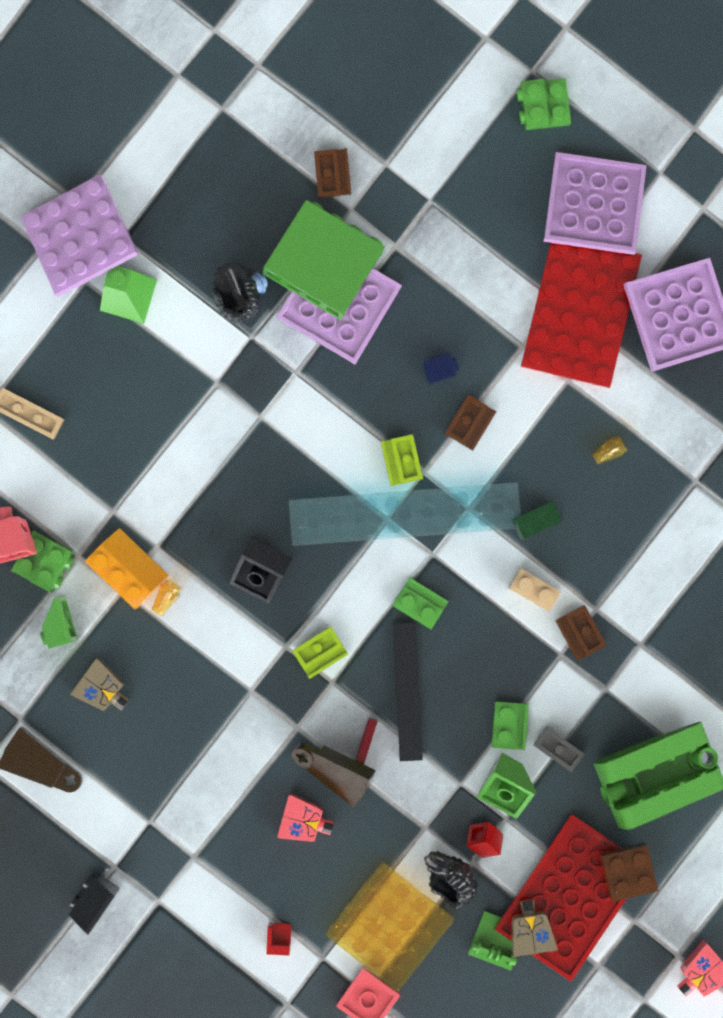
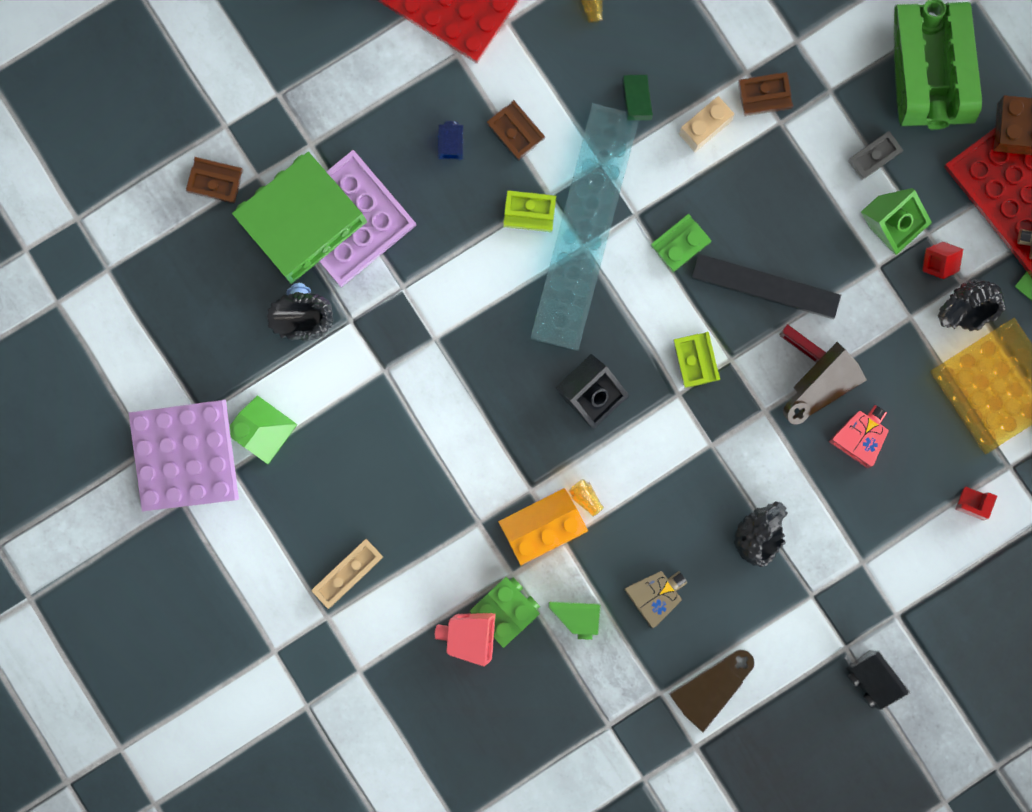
camera: 65 degrees left, 5 degrees down
bright green plate [491,701,529,750] -> none
none -> black piece [734,501,788,567]

